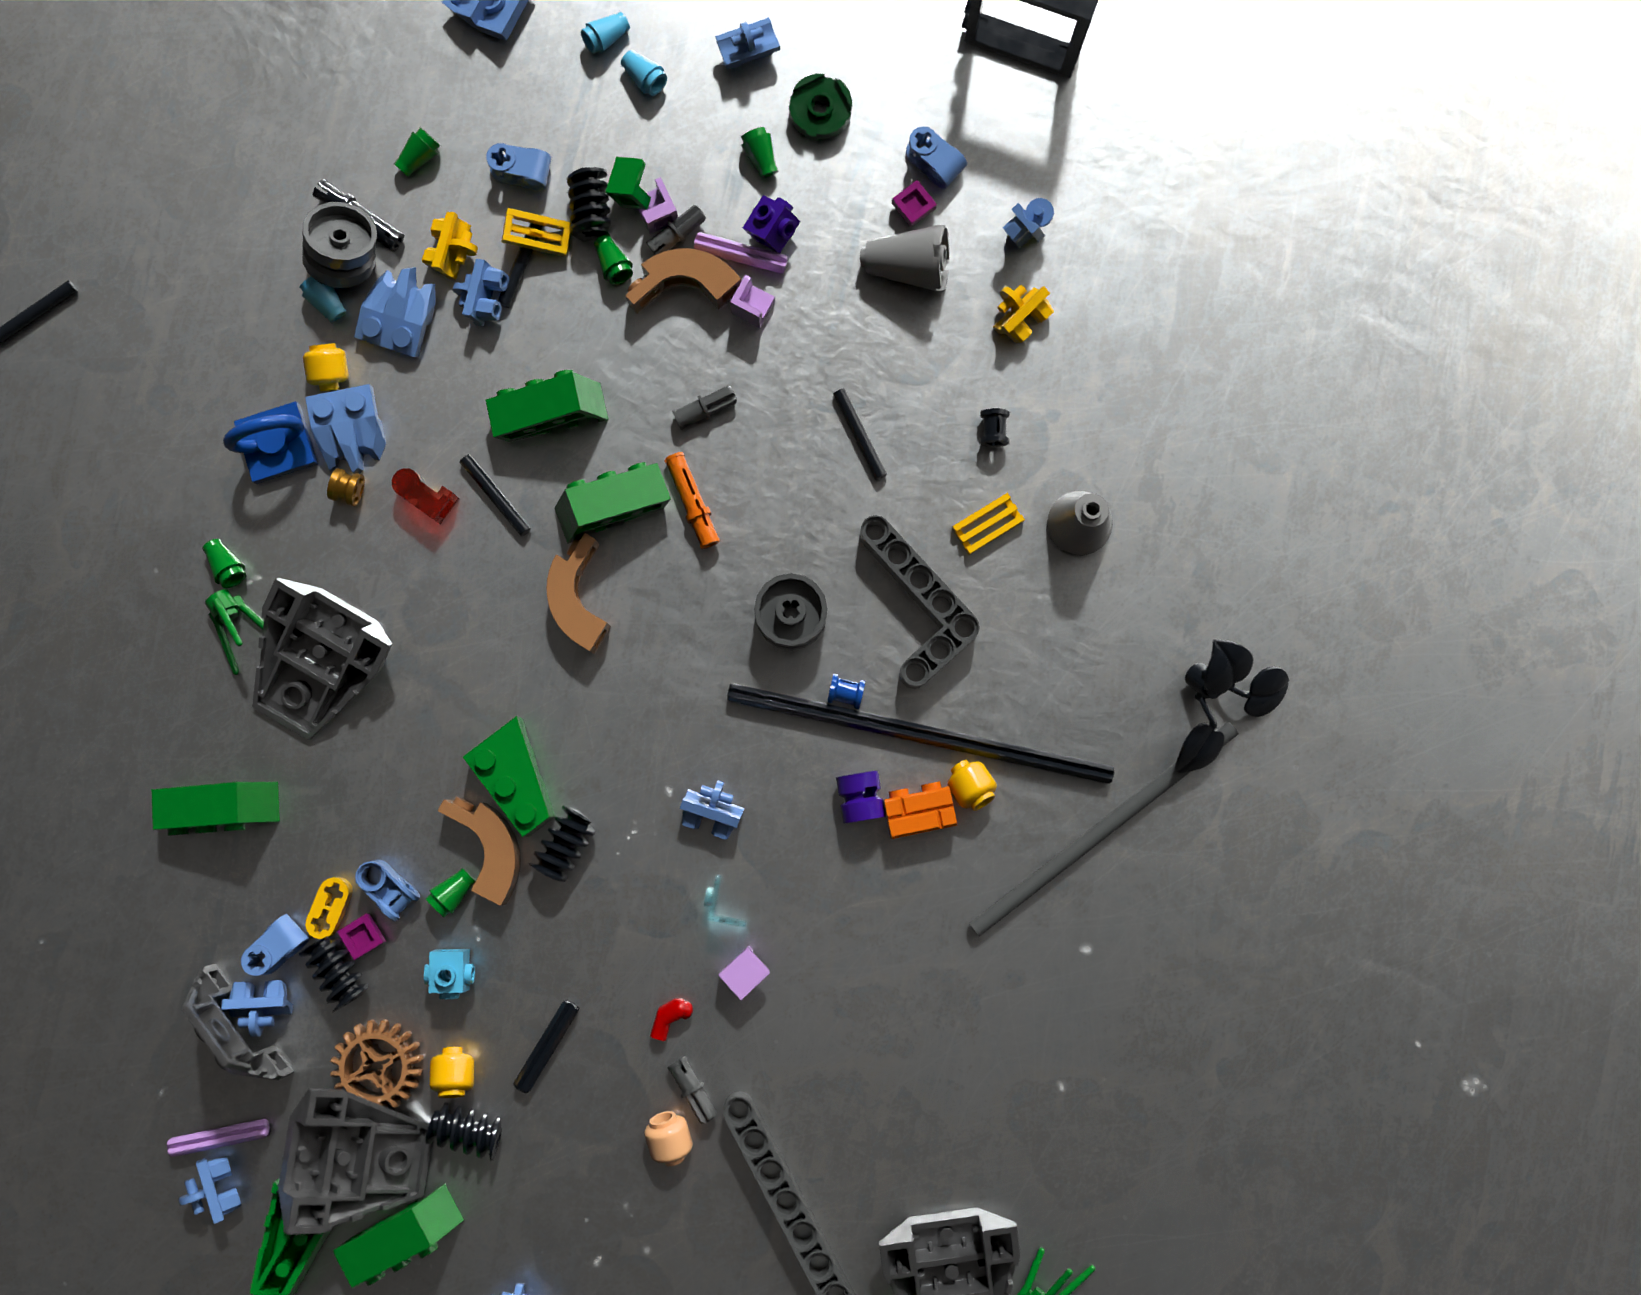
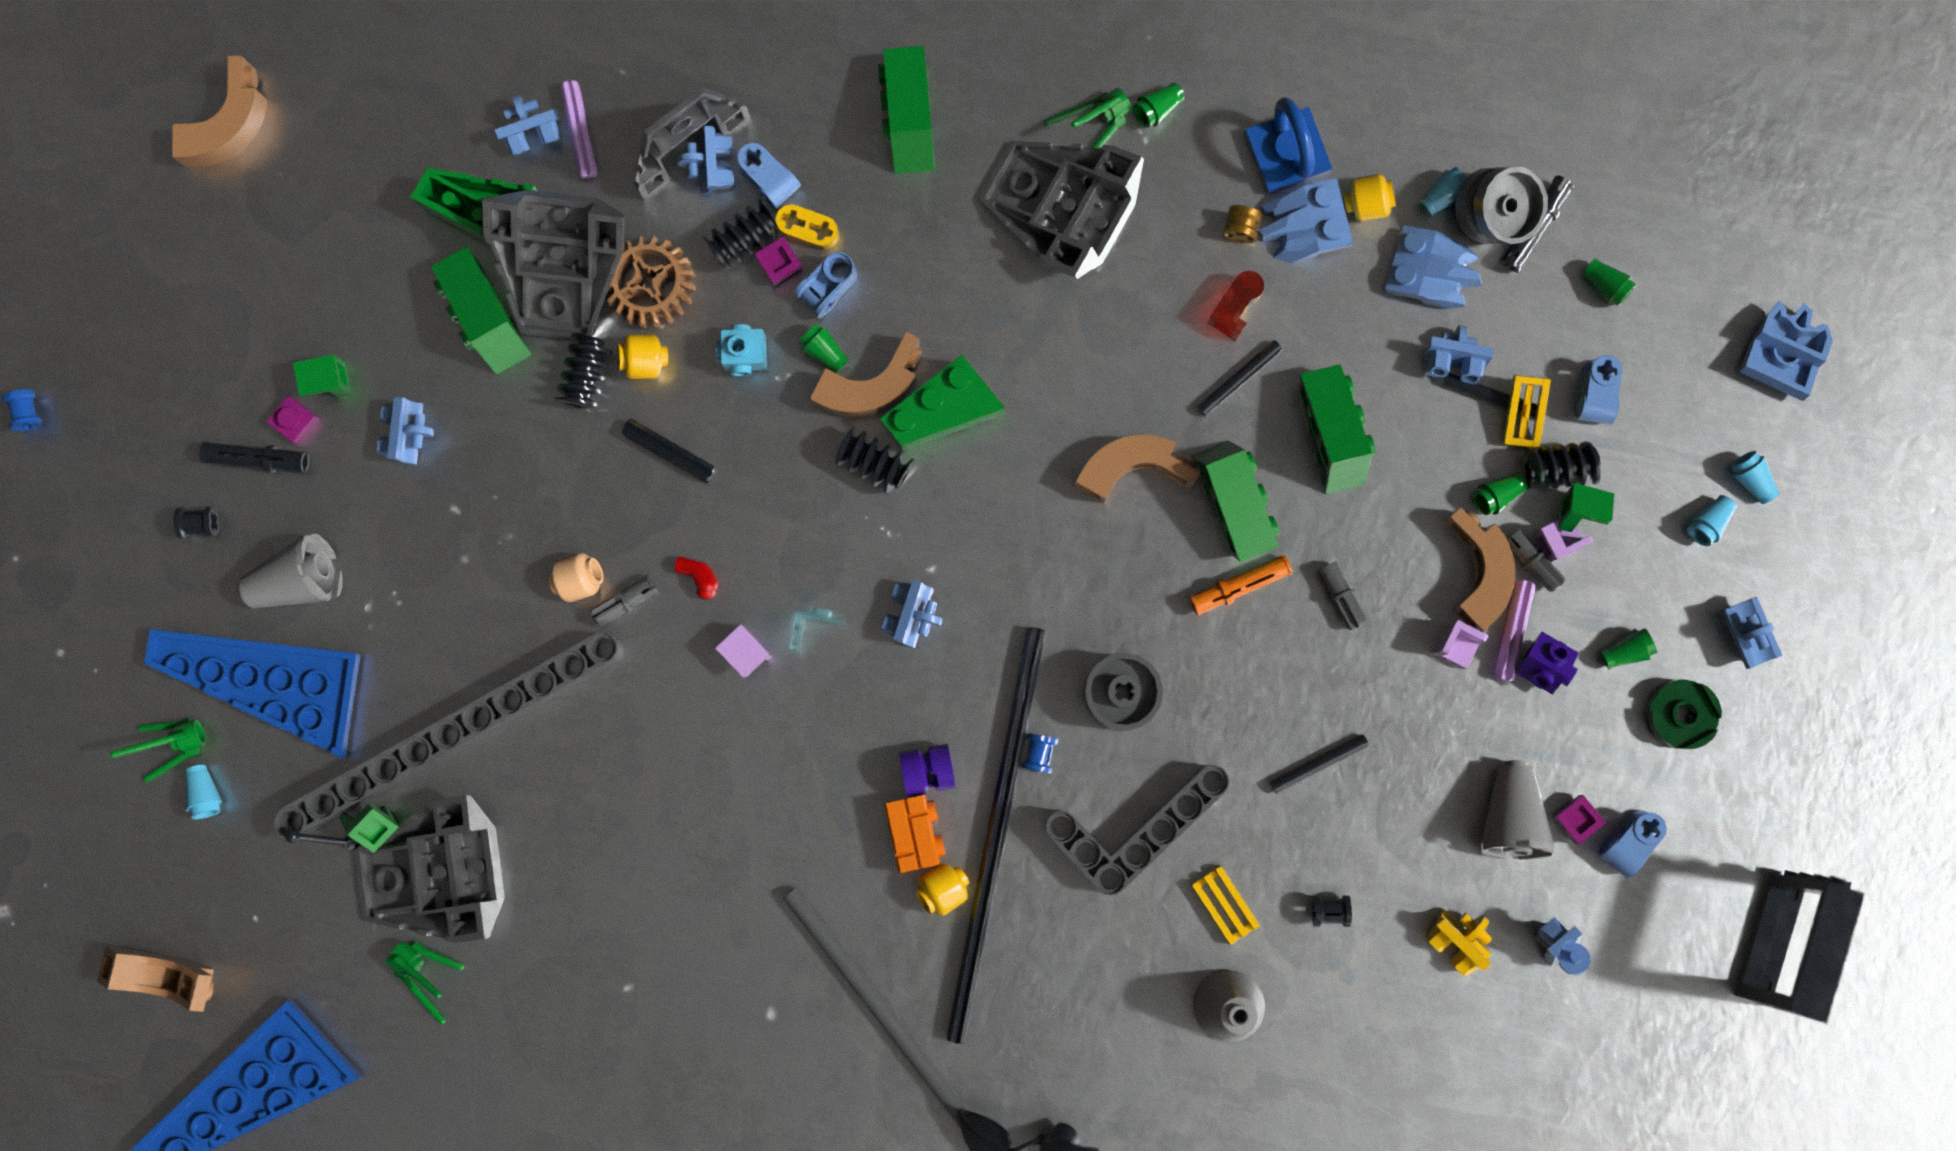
camera: 95 degrees right, 0 degrees up
yellow hips [422,212,478,280] -> none

